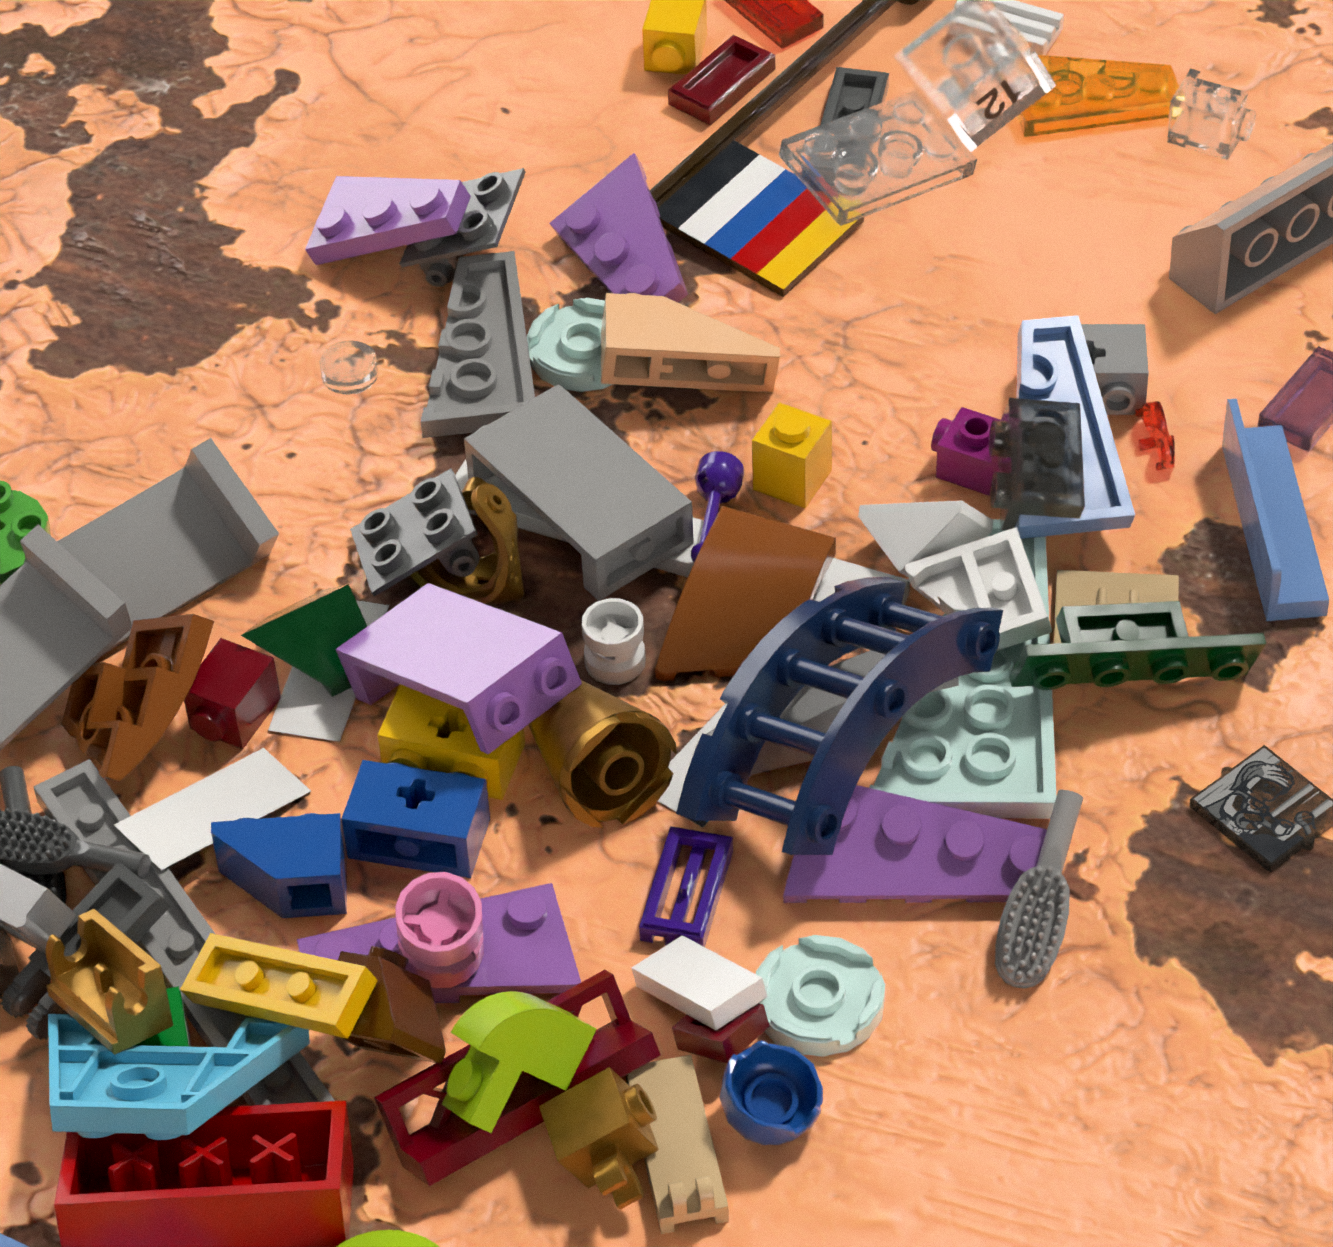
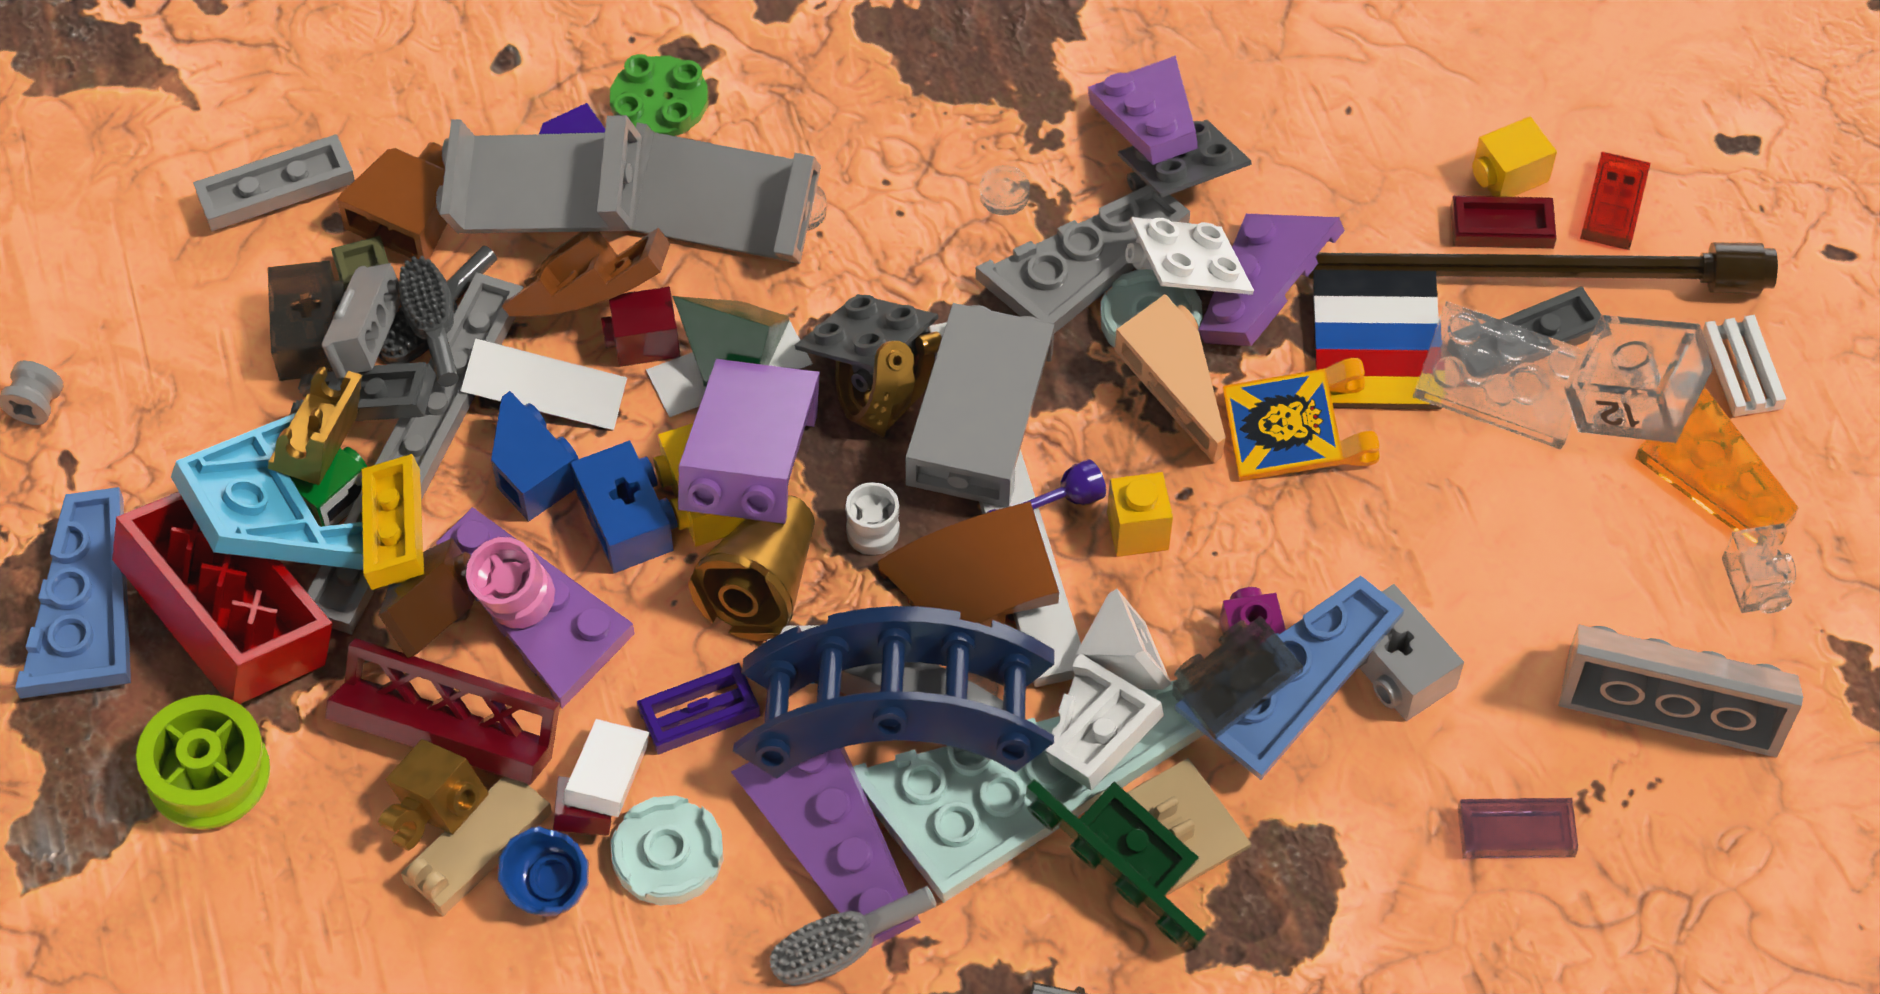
camera: 50 degrees right, 10 degrees up
lime brick [442,991,597,1133] -> none
clear red piece [1135,401,1175,471] -> none
medium blue panel [1222,398,1329,621] -> none
none -> white hinge [1125,217,1254,295]
none -> flag [1222,358,1380,482]

